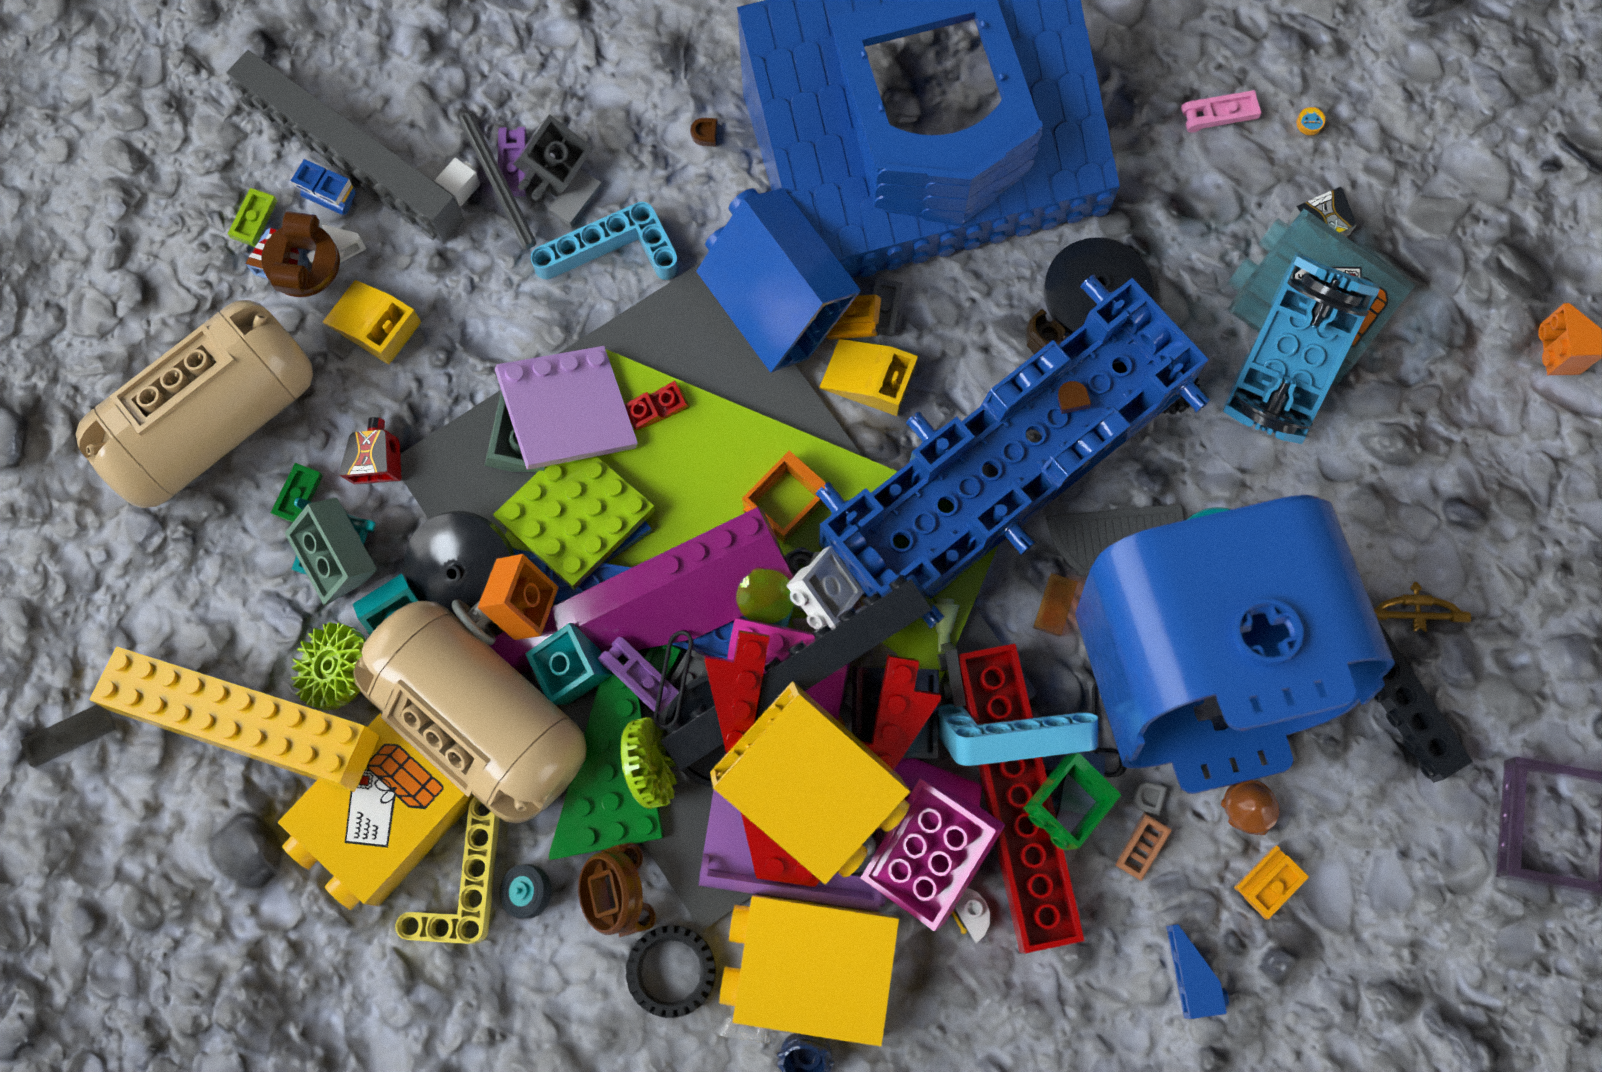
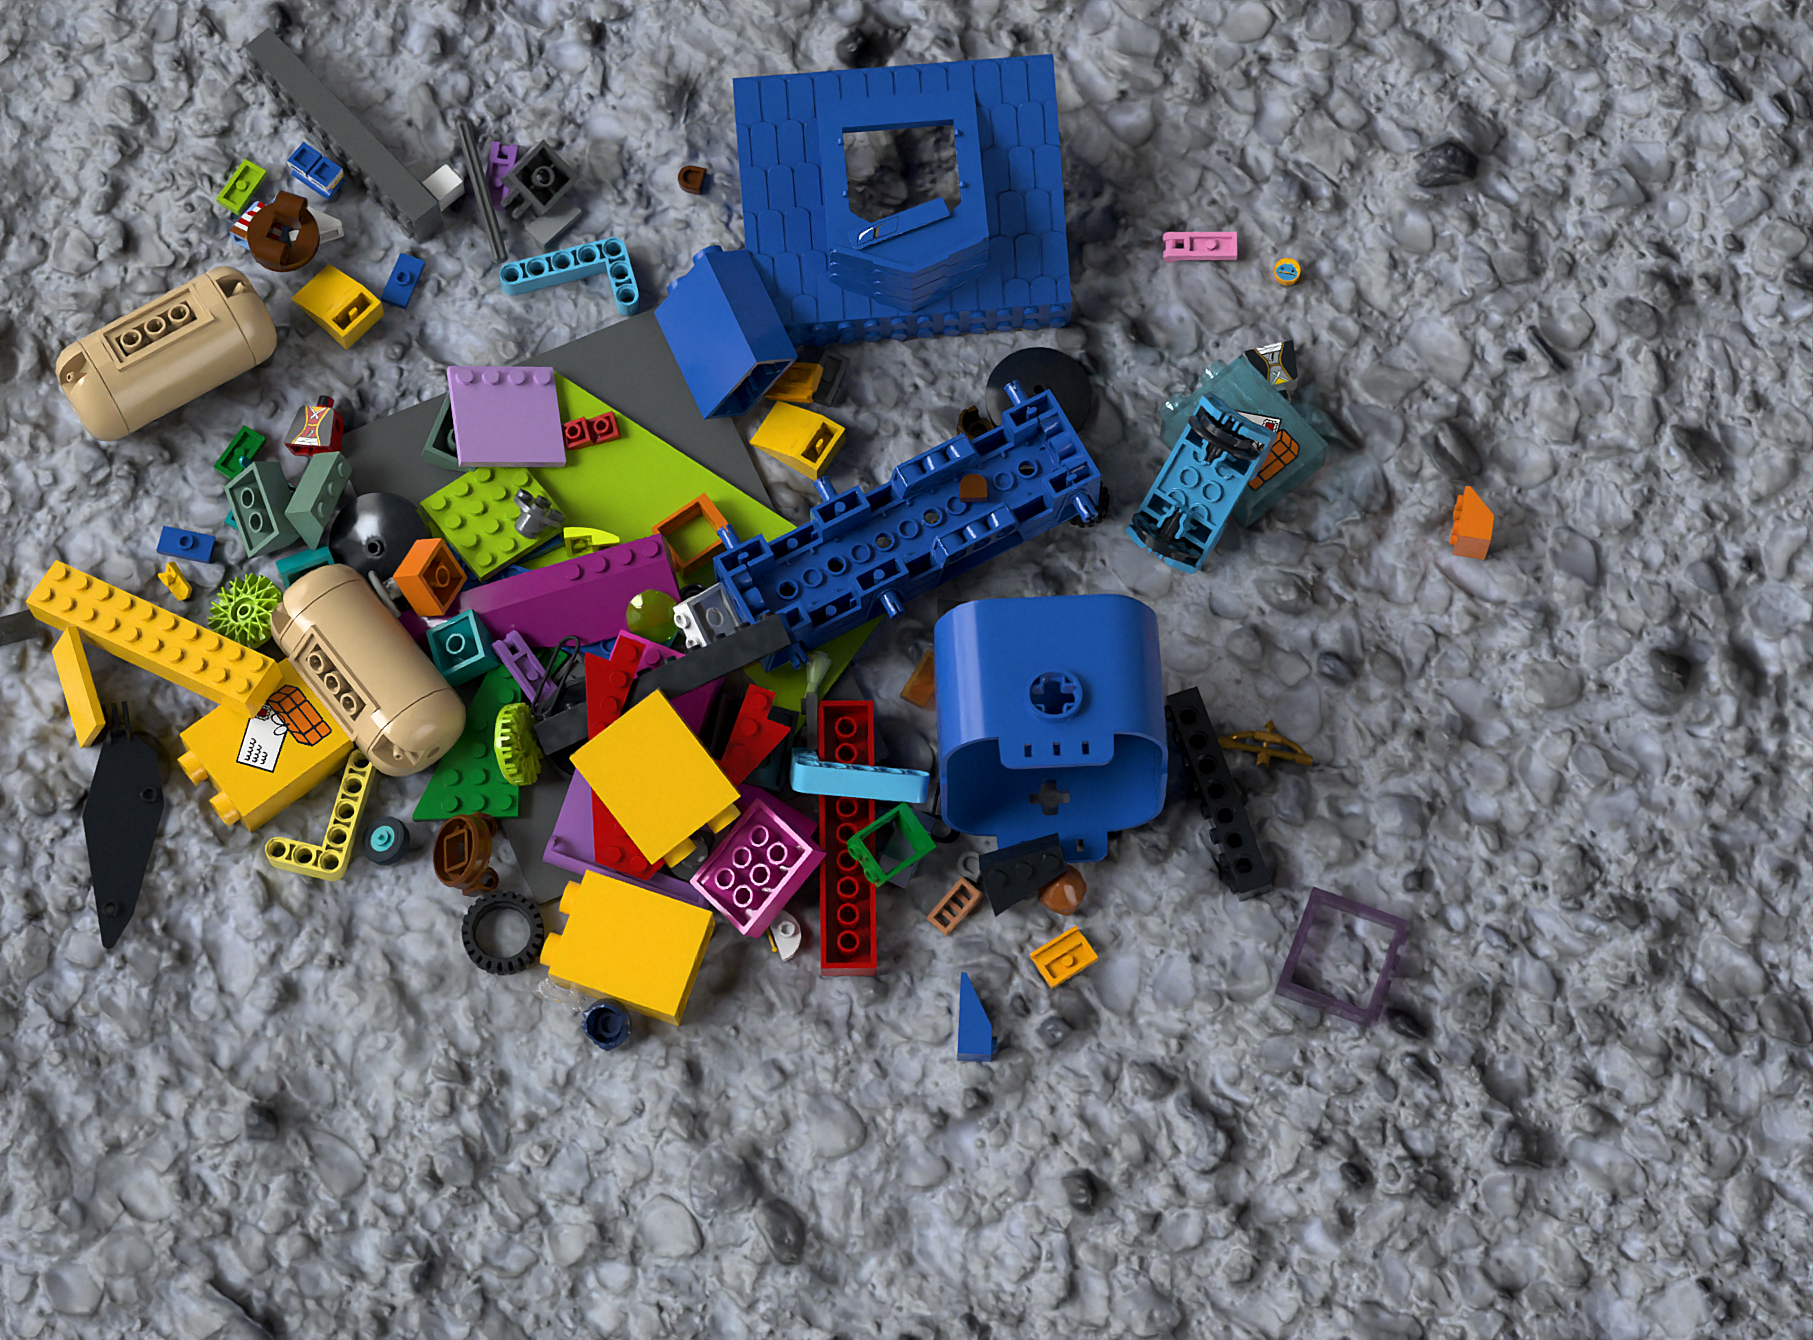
camera: 10 degrees right, 5 degrees down
none -> yellow tile [52,626,106,749]
none -> black wing [82,701,165,949]
none -> blue plate [156,526,217,564]
none -> yellow piece [158,561,192,601]
none -> sand green slope [284,451,353,550]
none -> blue plate [381,253,426,310]
none -> dark grey plate [513,488,566,539]
none -> neon yellow slope [563,527,620,557]
none -> blue sticker [848,197,950,250]
none -> black wedge [978,832,1067,917]

